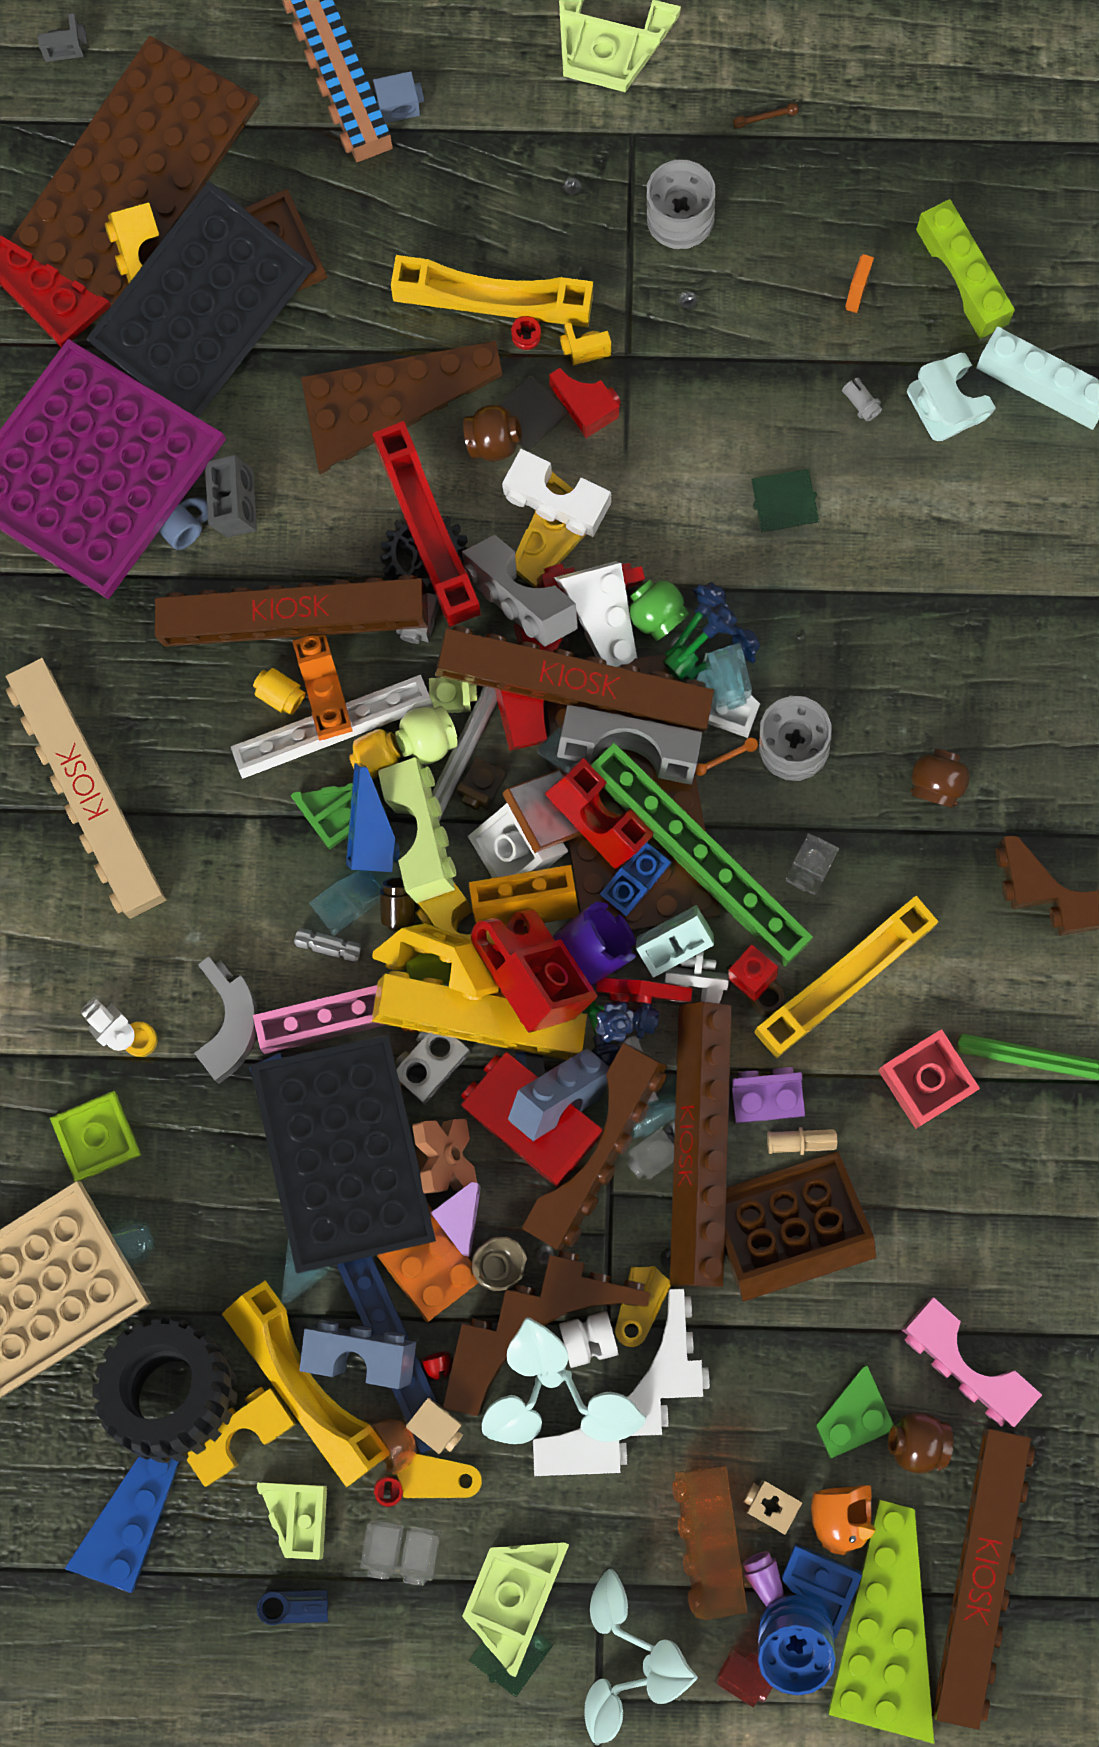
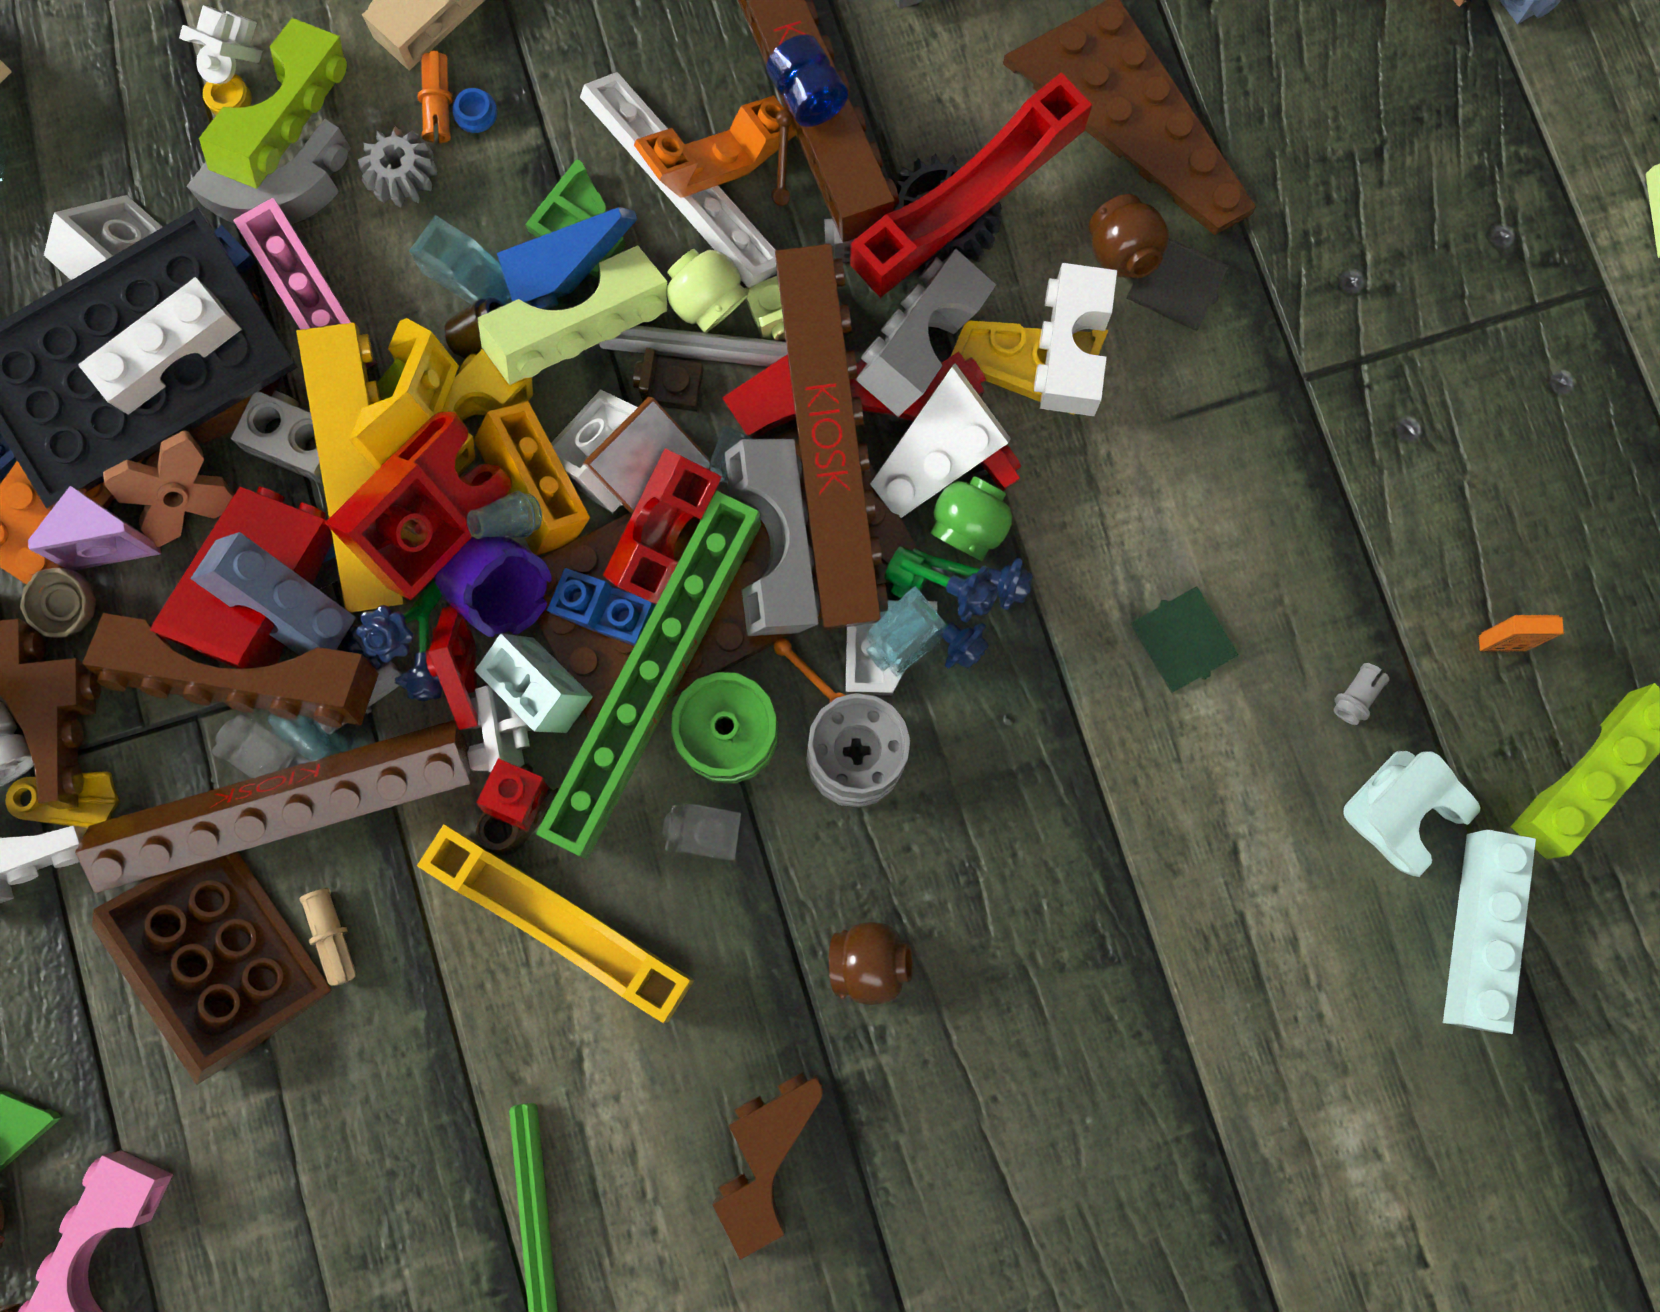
camera: 70 degrees right, 0 degrees up
lime tile [50,1091,141,1182] -> none
yellow brick [253,668,306,715] -> none
light grey axle [294,928,362,962] -> none
yellow head [349,729,403,779] -> none
yellow arch [391,255,593,328] -> none
red bush [511,316,541,350] -> none
red arch [549,368,621,438] -> none
yellow bracket [560,322,611,365] -> none
light grey wheel [647,160,715,249] -> none
medium lavender bracket [731,1067,805,1124] -> none
coral brick [878,1029,980,1129] -> none
none -> white slope [44,195,162,280]
none -> white arch [78,277,242,415]
none -> lime arch [199,18,347,189]
none -> light grey gear [358,126,437,208]
none -> orange axle [417,51,453,143]
none -> blue plate [452,88,498,133]
none -> clear light blue cone [467,491,542,539]
none -> bright green wheel [671,672,779,784]
none -> clear blue wheel [766,34,848,127]
none -> reddish brown hinge [771,109,794,206]

